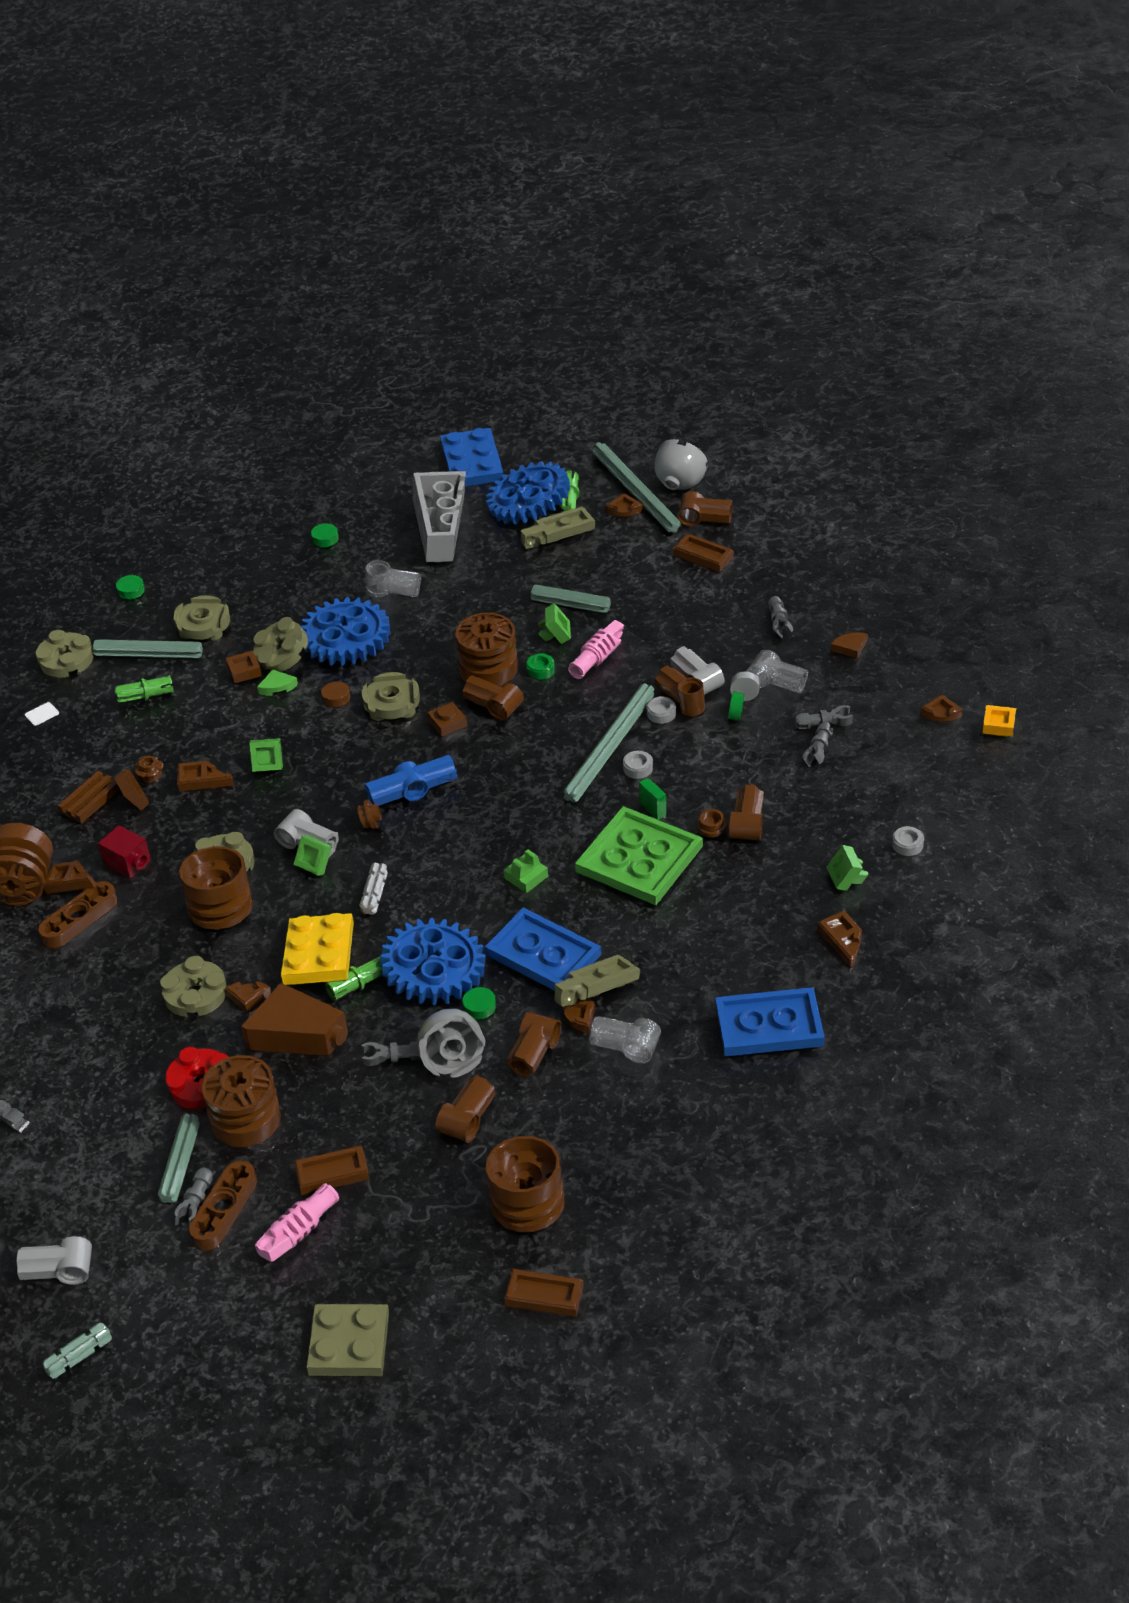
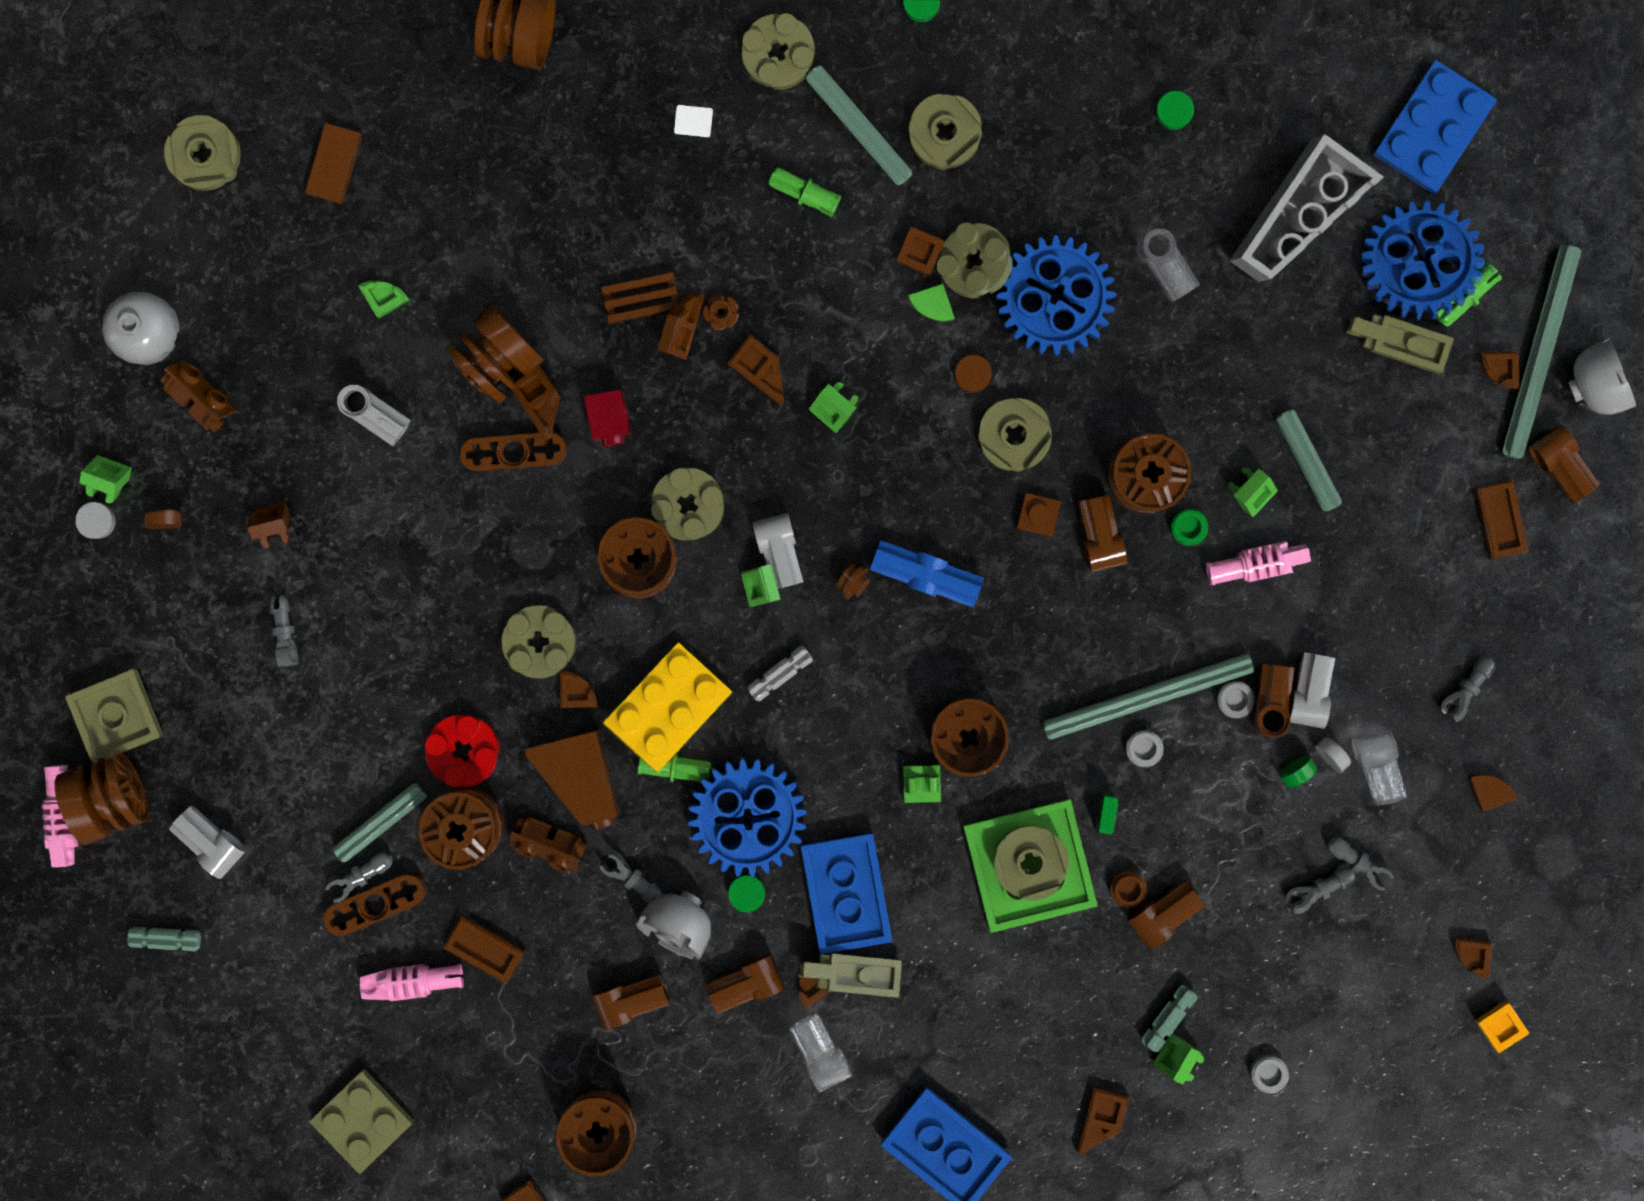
camera: 45 degrees right, 45 degrees up
none -> reddish brown hinge [510,816,588,872]
none -> reddish brown wheel [931,699,1009,777]
none -> olive plate [994,825,1069,900]
none -> sand green axle [1141,985,1198,1052]

